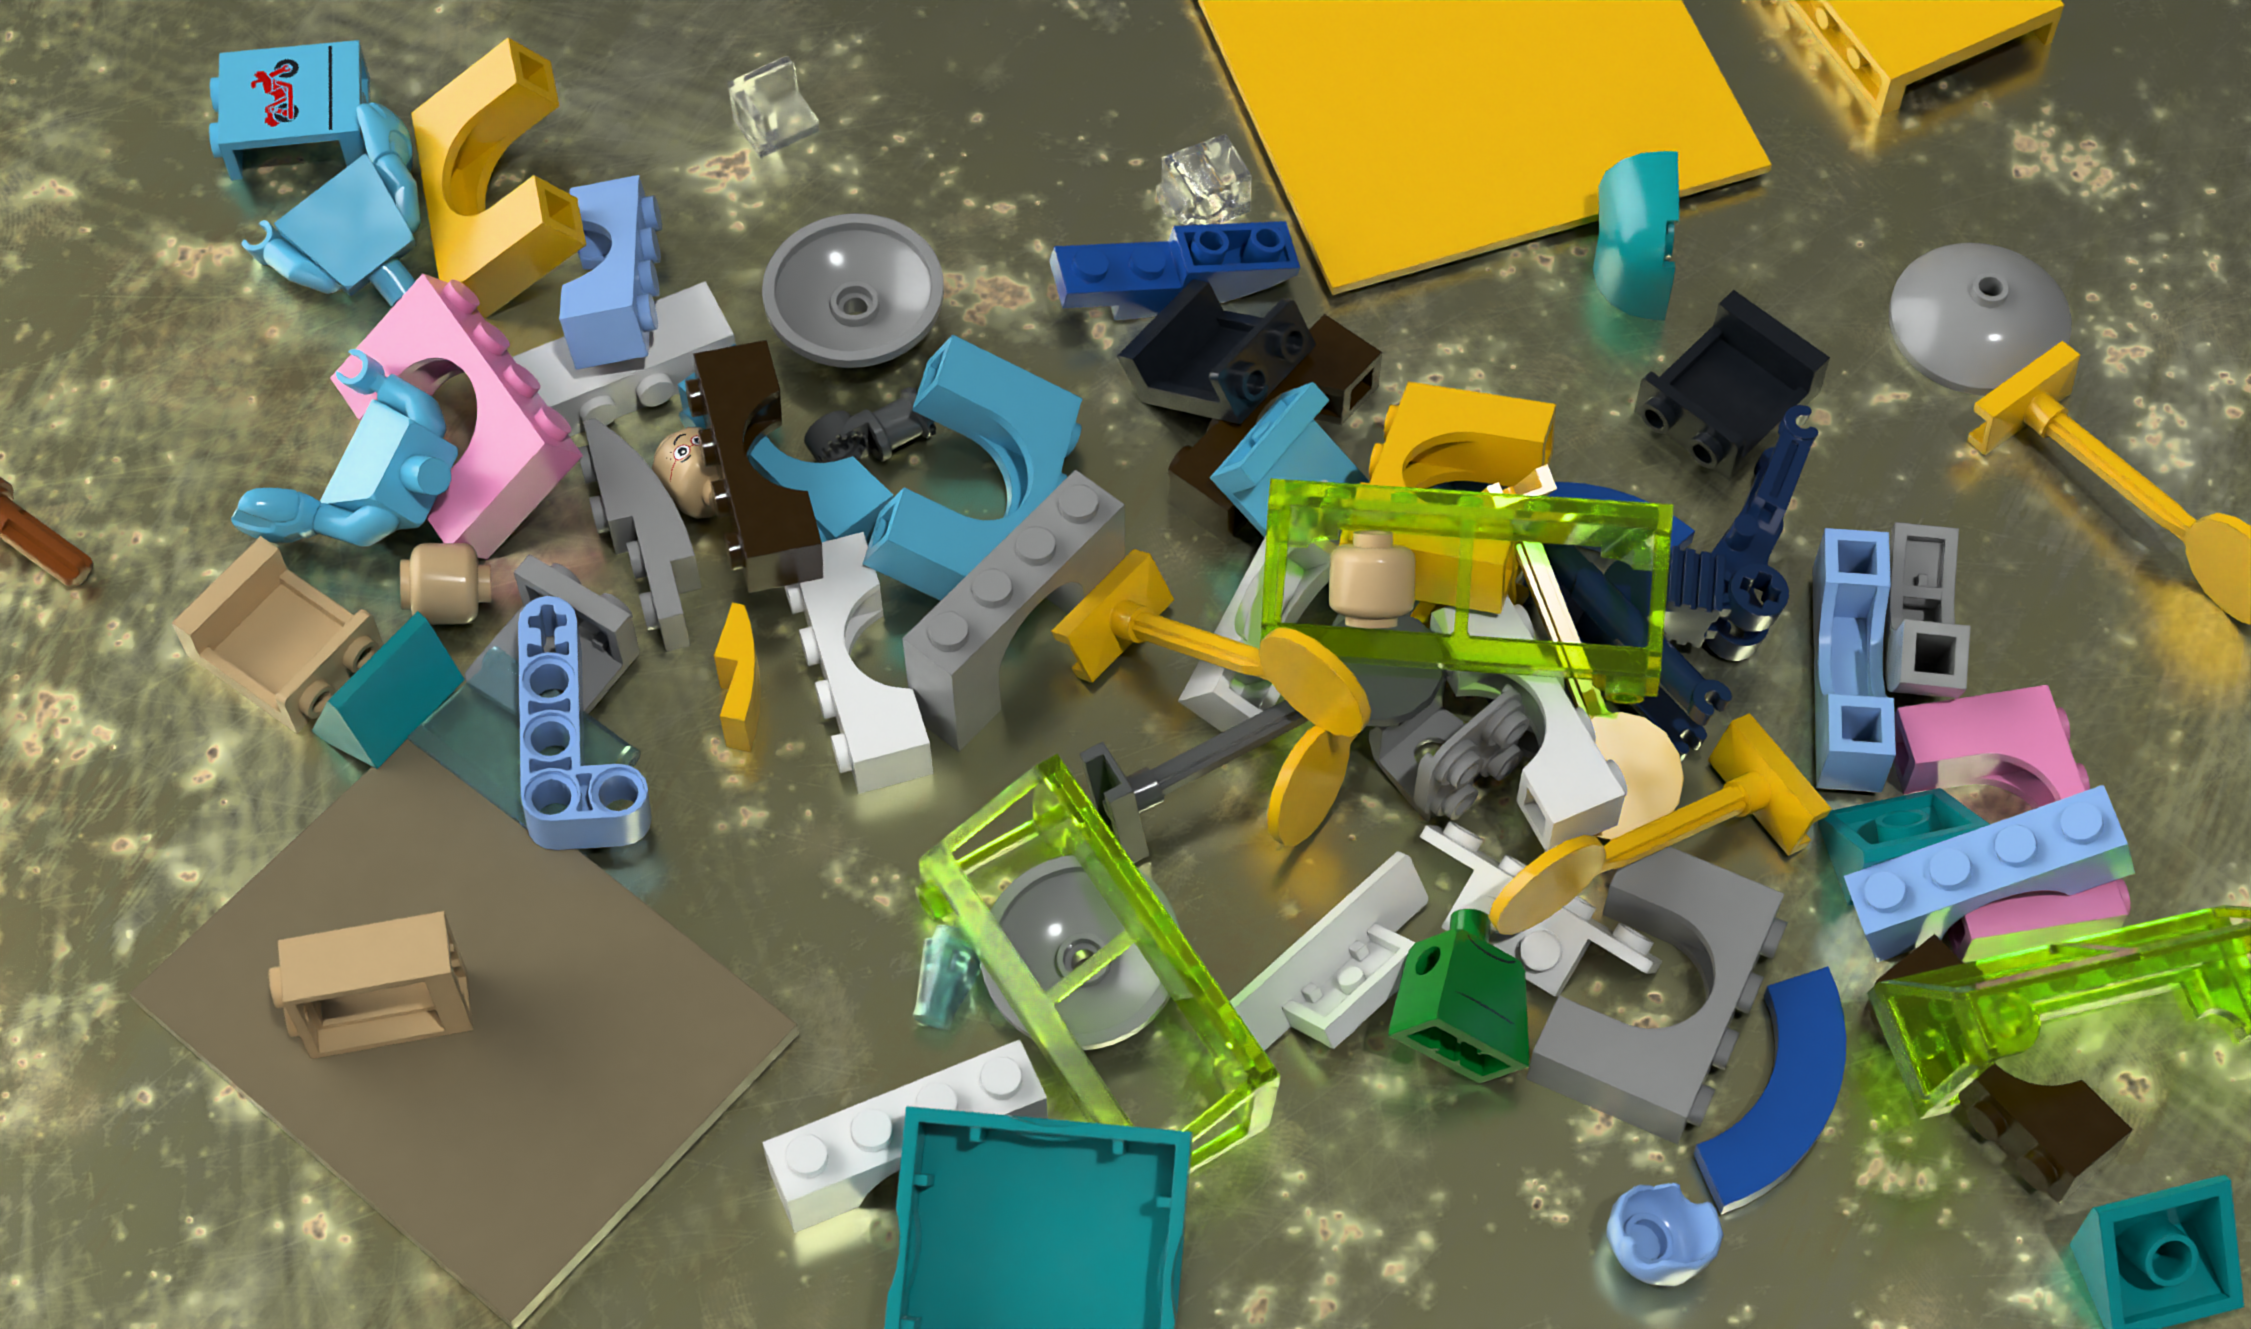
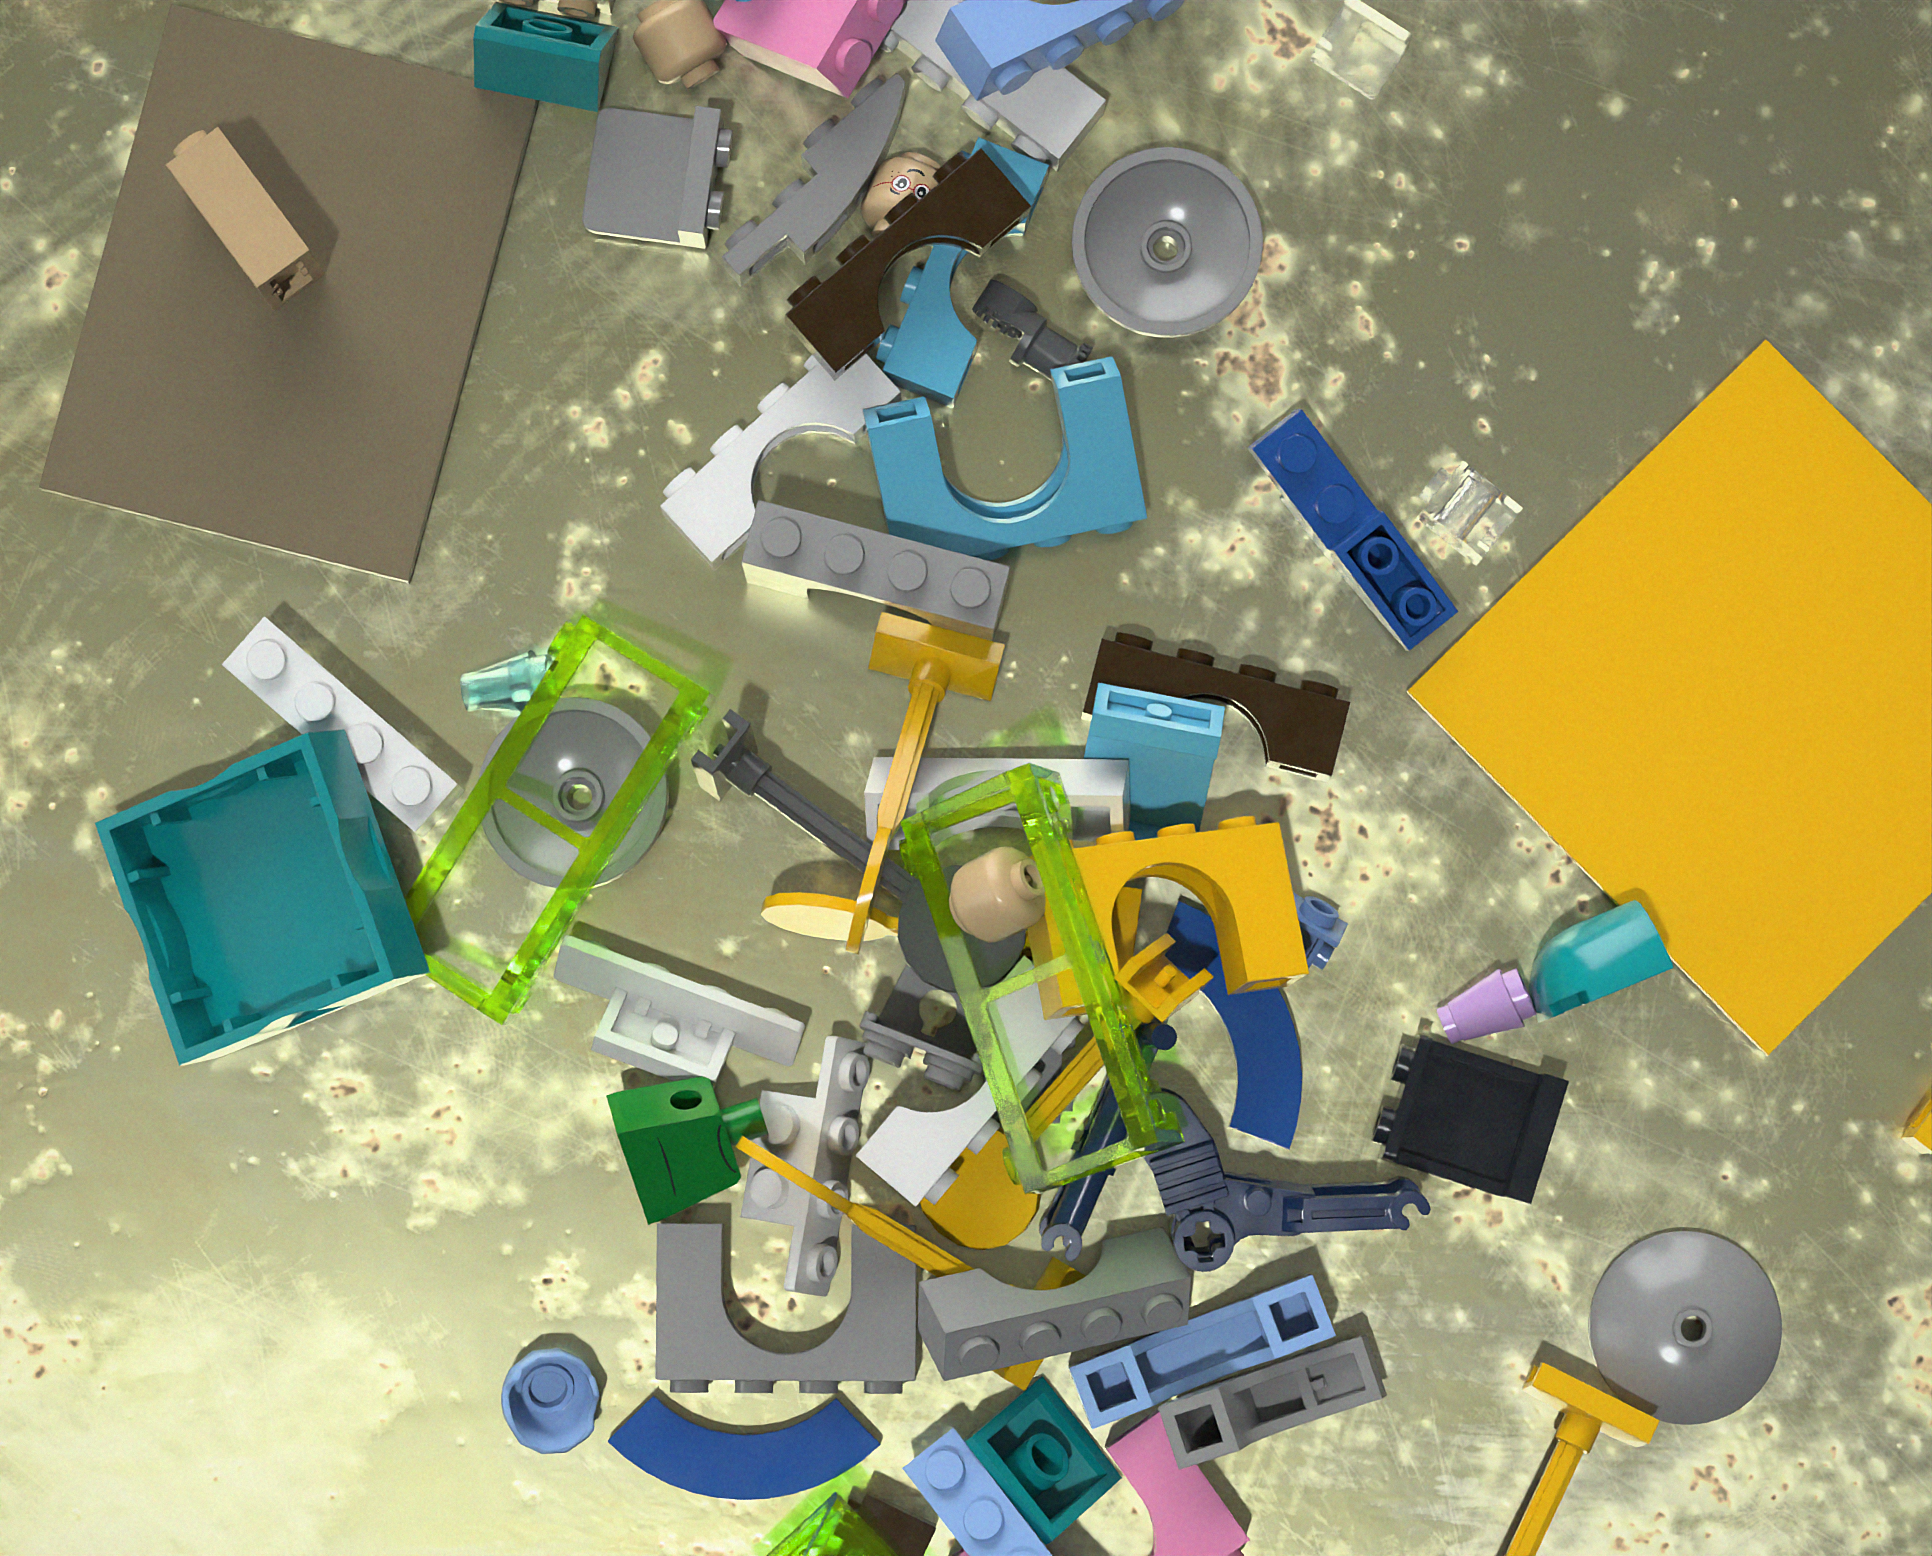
camera: 60 degrees right, 25 degrees up
clear light blue piece [407,646,641,830] -> none
light blue beam [518,596,652,850] -> none
yellow slope [714,602,761,752] -> none
black panel [1117,279,1316,424] -> none
none -> light grey arch [918,1227,1191,1381]
none -> lavender cone [1436,968,1537,1044]

